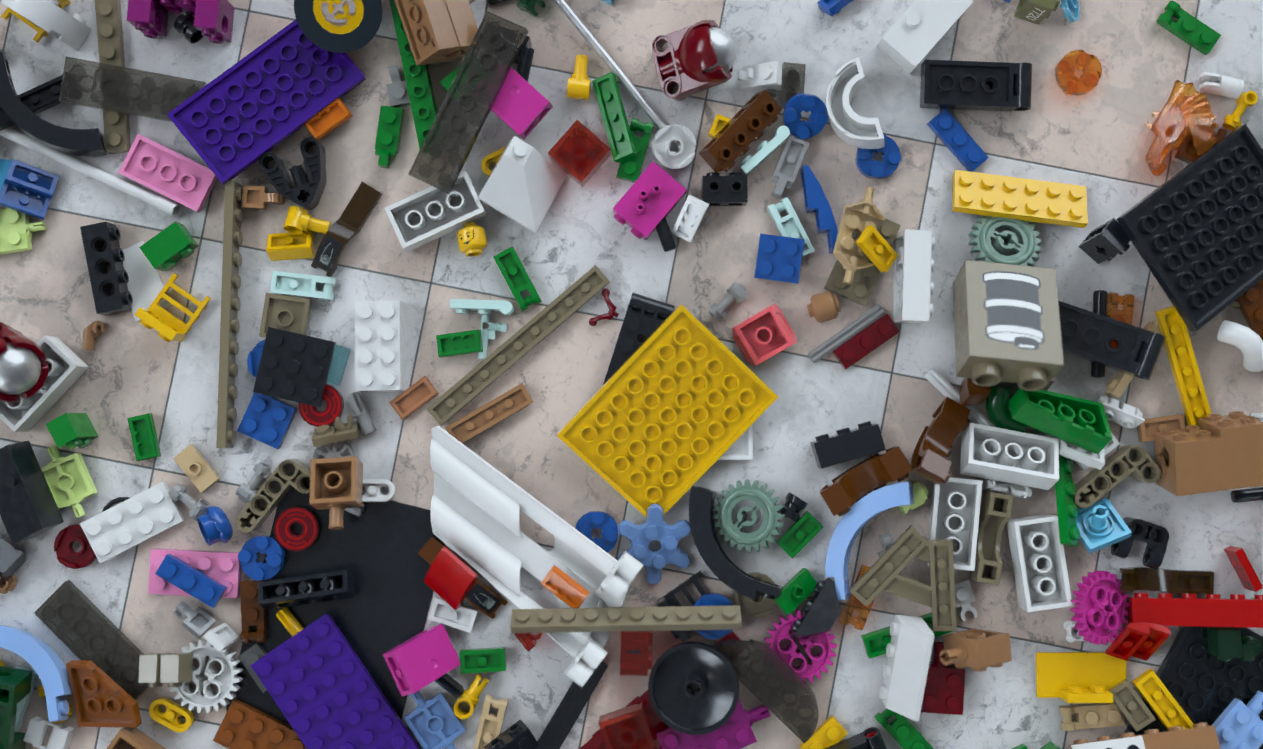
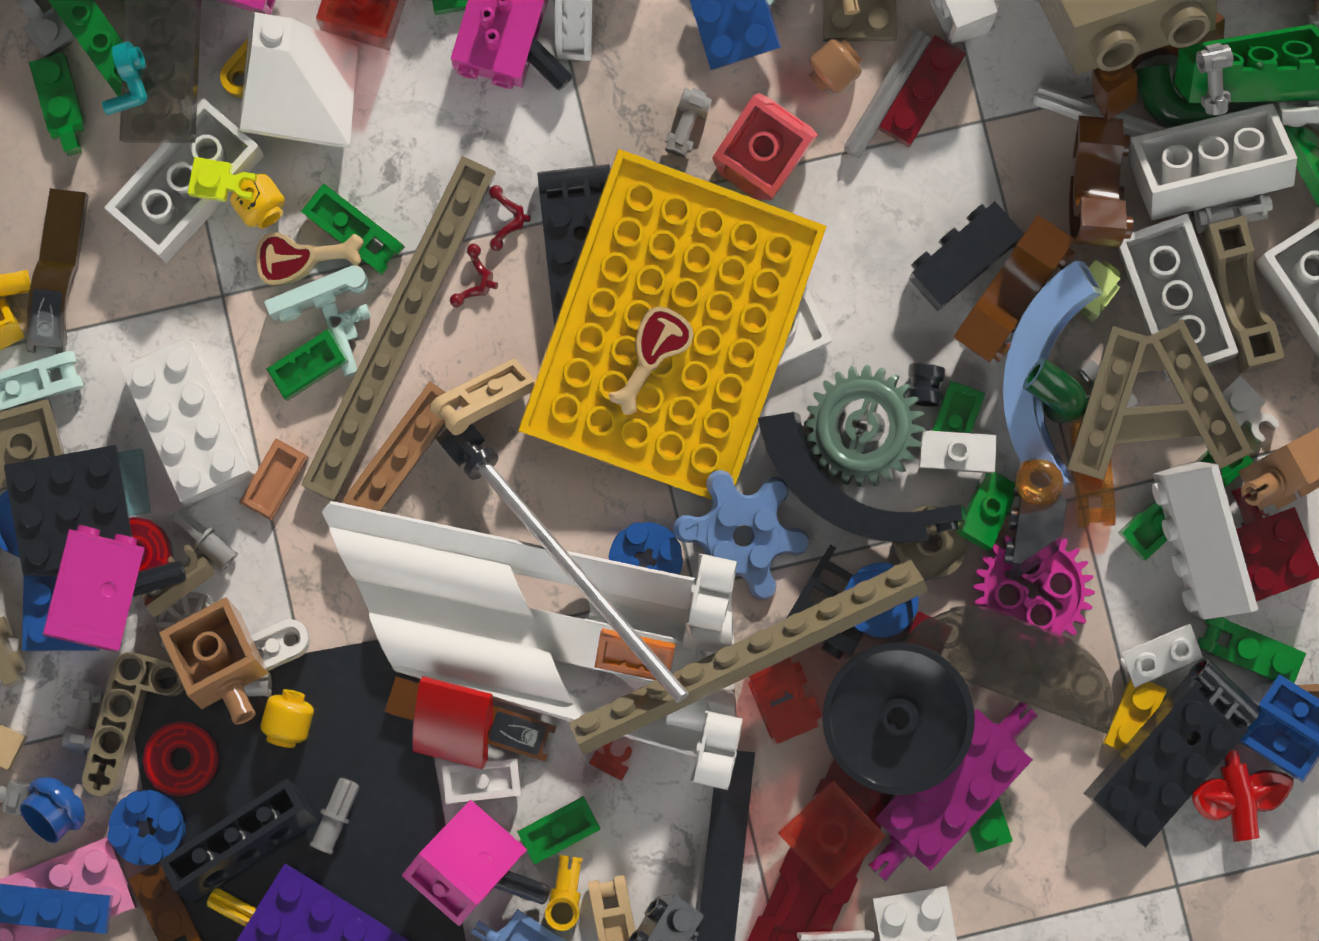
camera: 25 degrees left, 5 degrees down
none -> dark pink piece [42,525,186,653]
none -> teal plate [102,41,147,115]
none -> neon yellow plate [187,157,257,202]
none -> tan piece [256,232,364,286]
none -> yellow head [260,689,314,748]
none -> light grey axle [310,778,359,854]
none -> tan plate [430,358,535,435]
none -> flat silver piece [436,423,688,703]
none -> dark red piece [449,244,498,308]
none -> tan piece [608,306,693,415]
none -> white plate [919,431,997,474]
none -> clear orange piece [1015,459,1064,505]
none -> dark green cylinder [1023,358,1088,424]
none -> white hinge [1120,624,1203,687]
none -> light grey bar [1196,43,1233,115]

